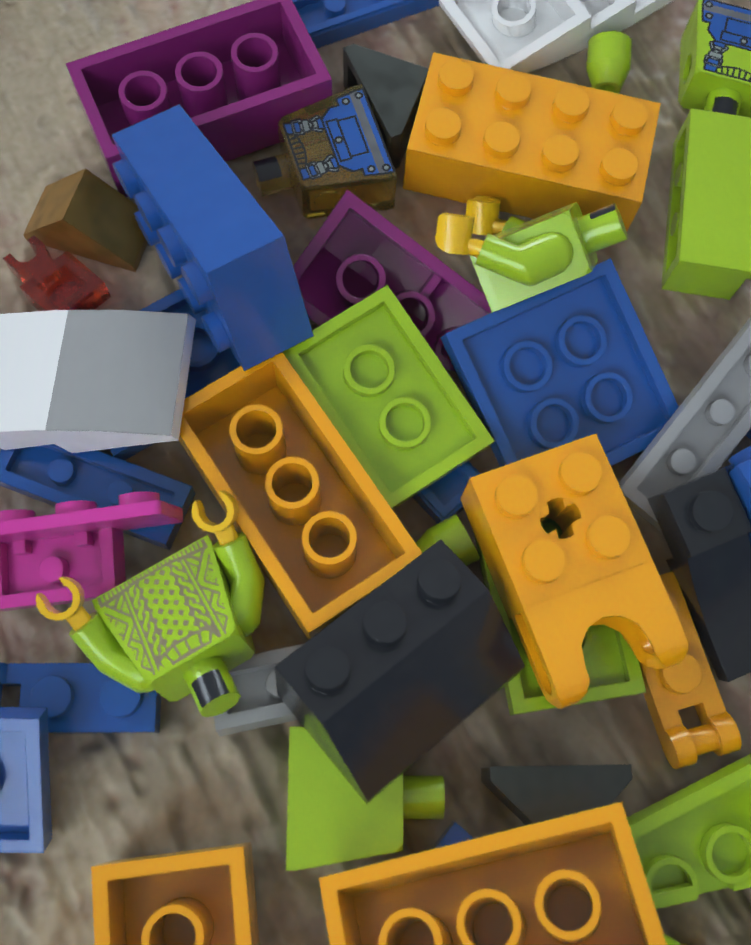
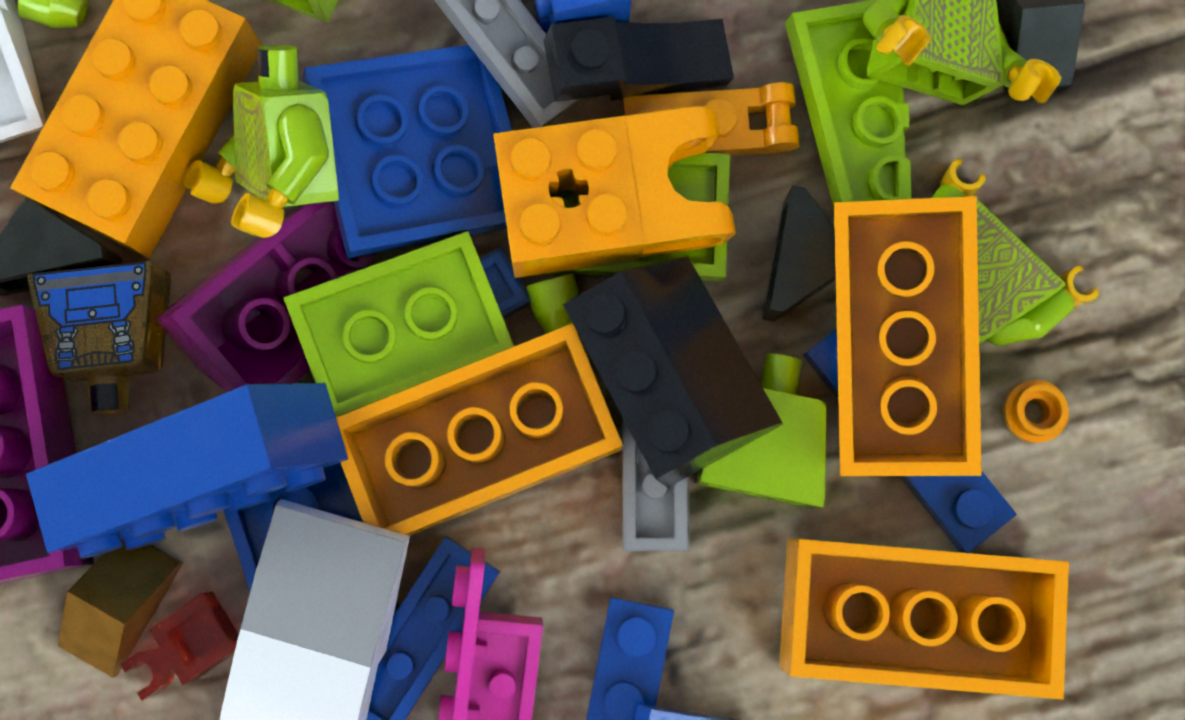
camera: 75 degrees left, 10 degrees up
lime torso [36,491,265,717] -> none

